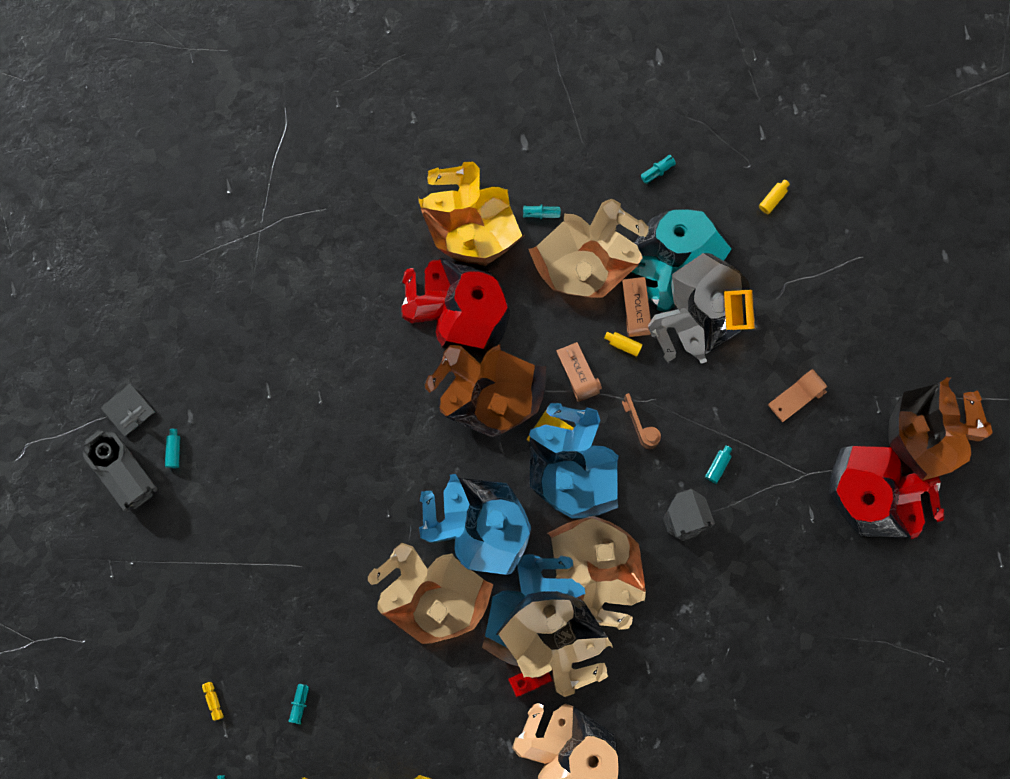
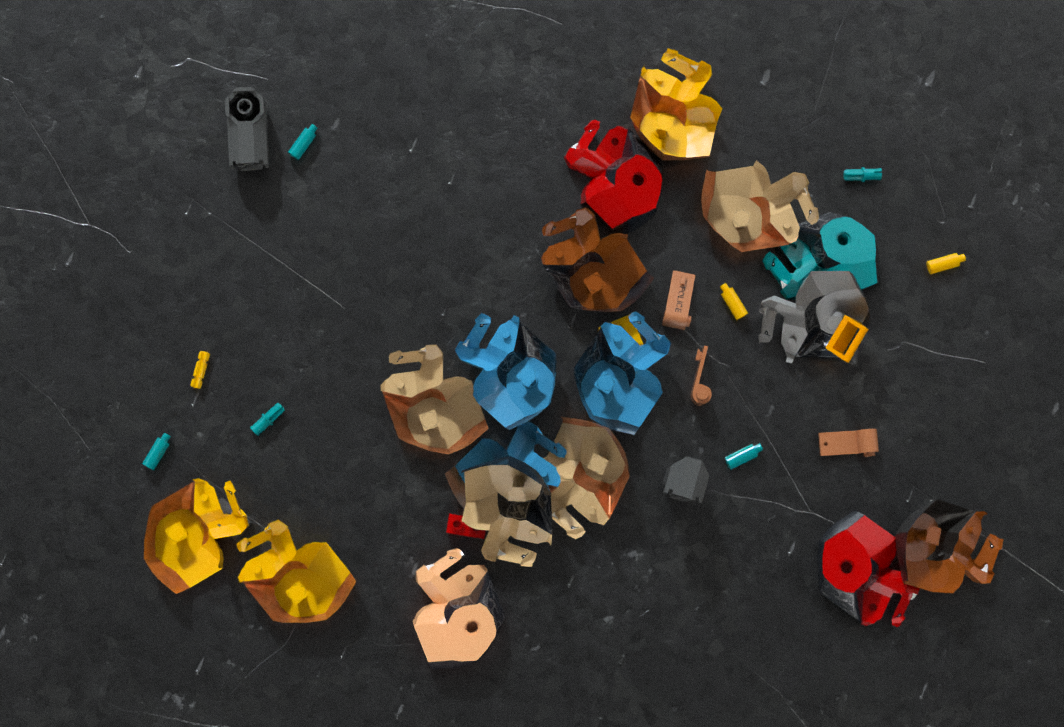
camera: 30 degrees right, 5 degrees up
dark grey plate [101,384,155,437] -> none
teal axle [523,204,561,220] -> none
nougat door [622,277,652,337] -> none

